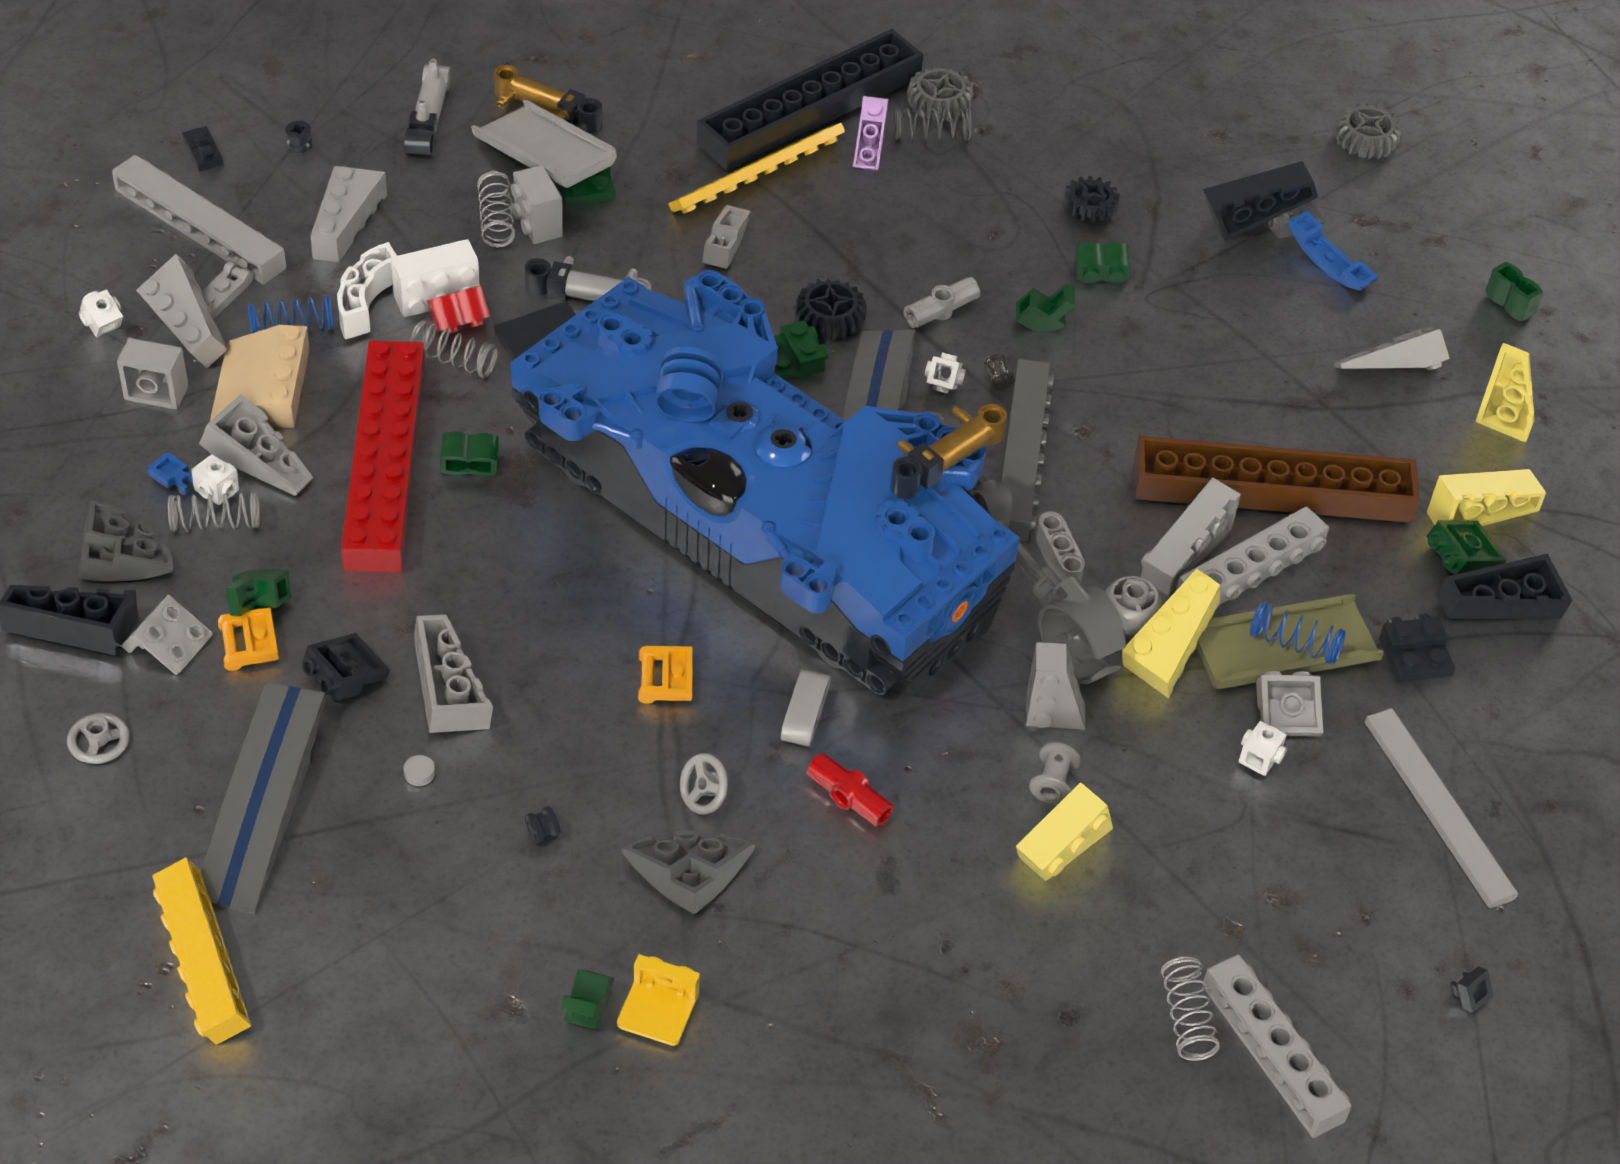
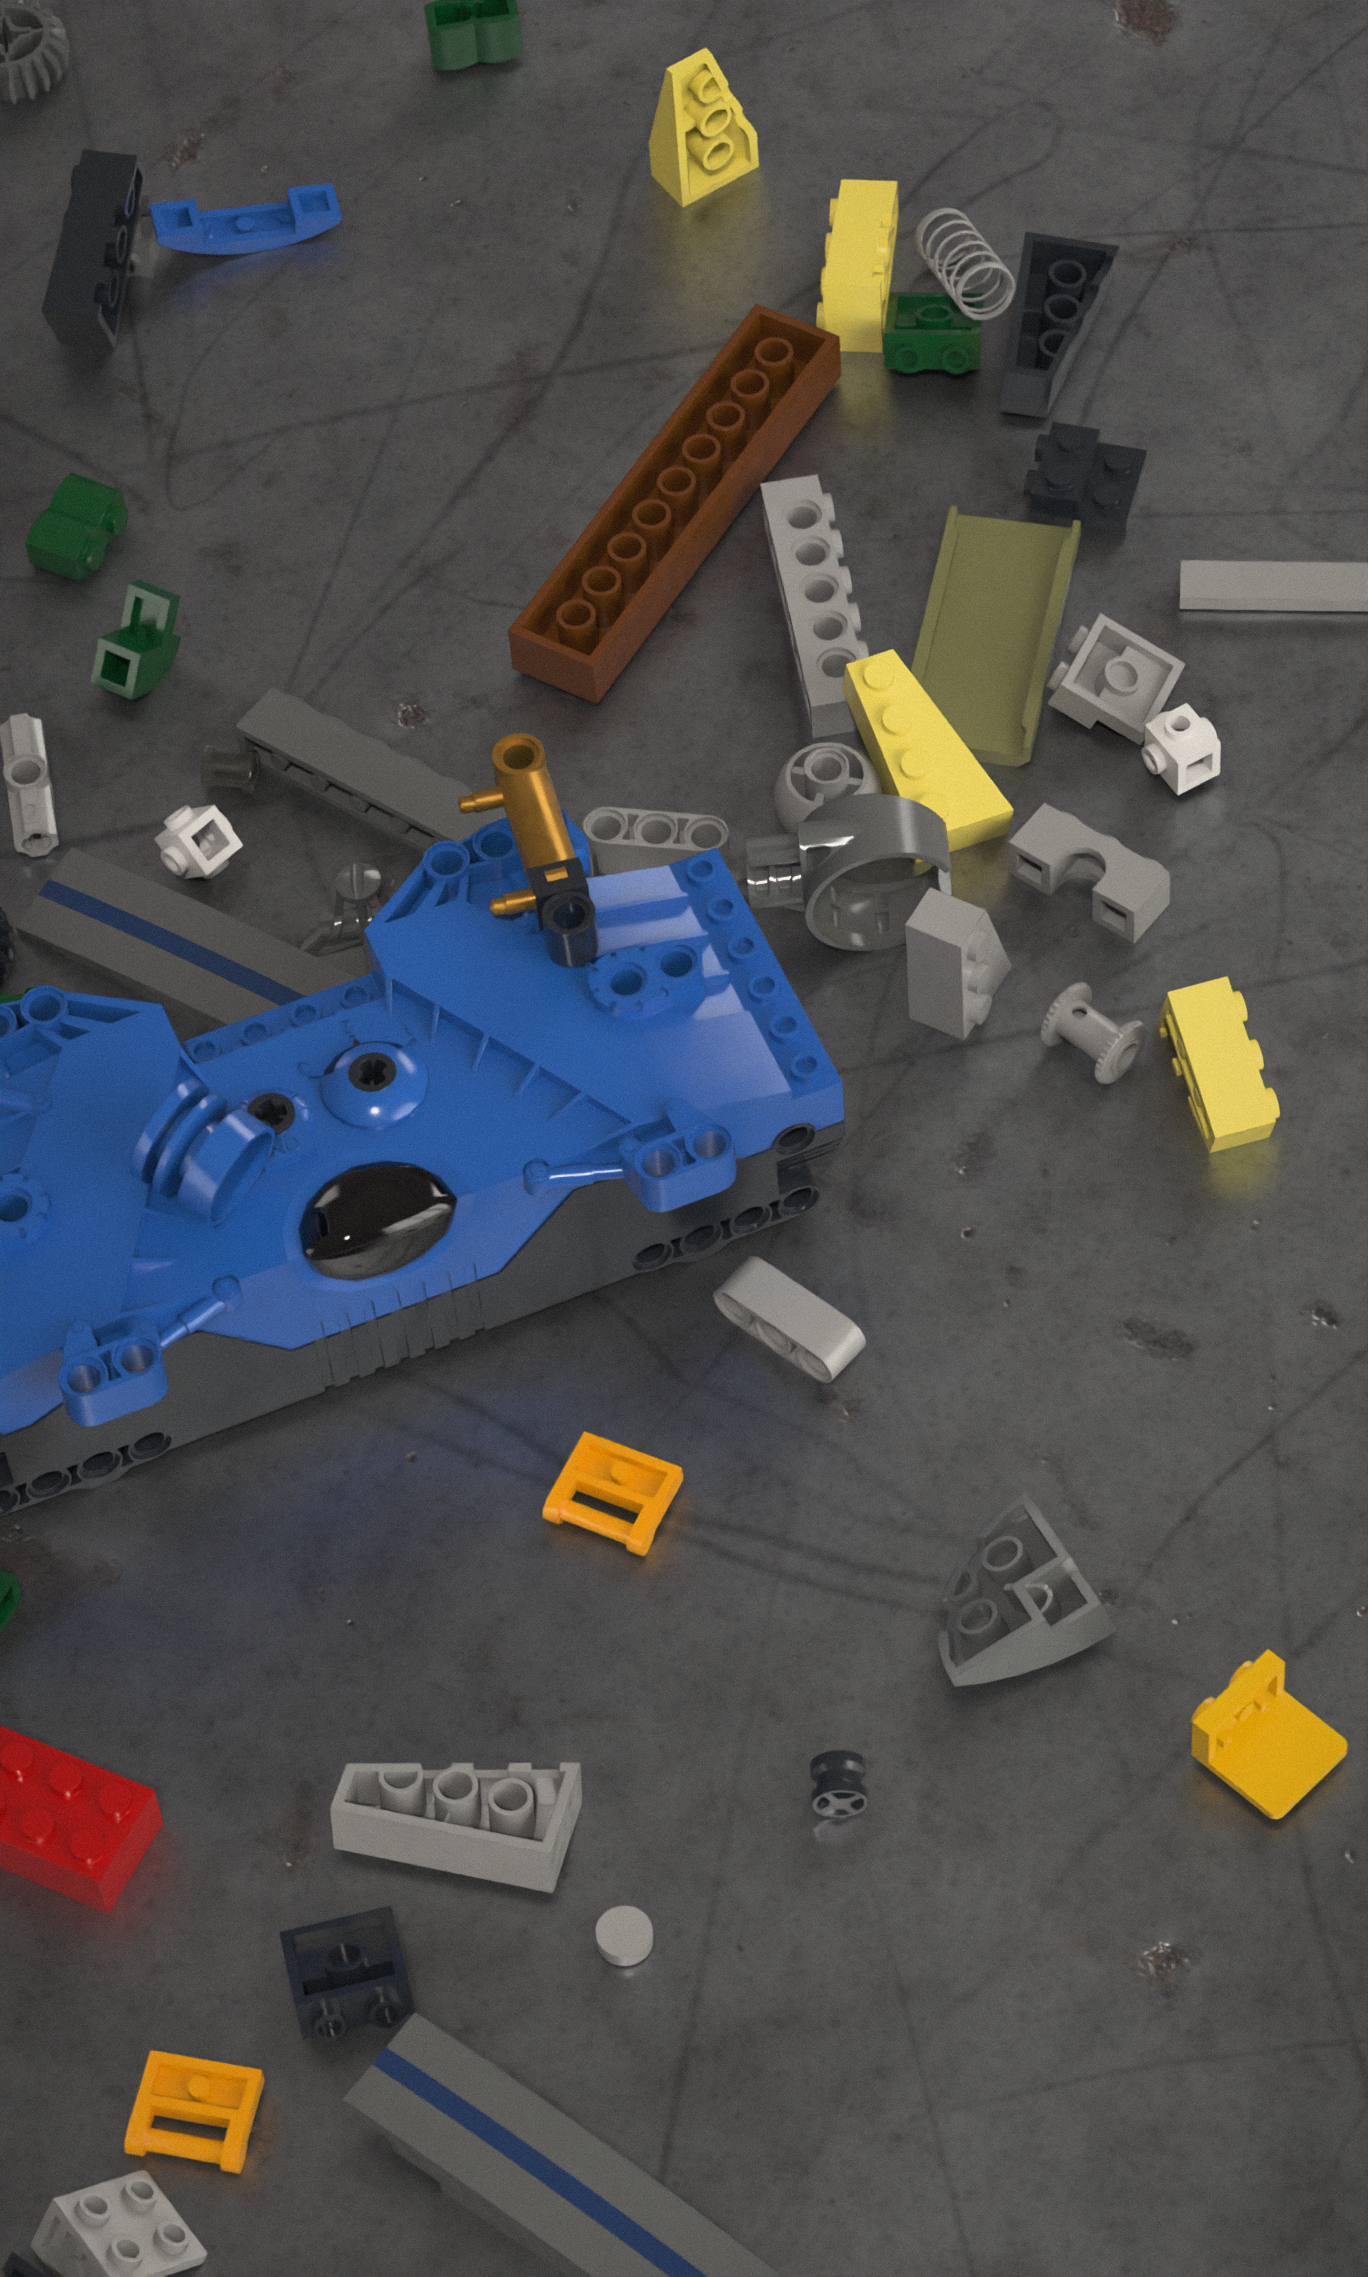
camera: 55 degrees left, 5 degrees up
dark green brick [226,569,292,616] -> none
dark green brick [561,969,614,1029] -> none
light grey piece [680,753,728,815] -> none
red piece [807,753,894,826] -> none
light grey wedge [1141,477,1241,596] -> none
blue piece [1250,601,1346,665] -> none
light grey wedge [1334,327,1450,370] -> none
none -> light grey piece [914,208,1016,321]
none -> light grey arch [1008,802,1170,943]

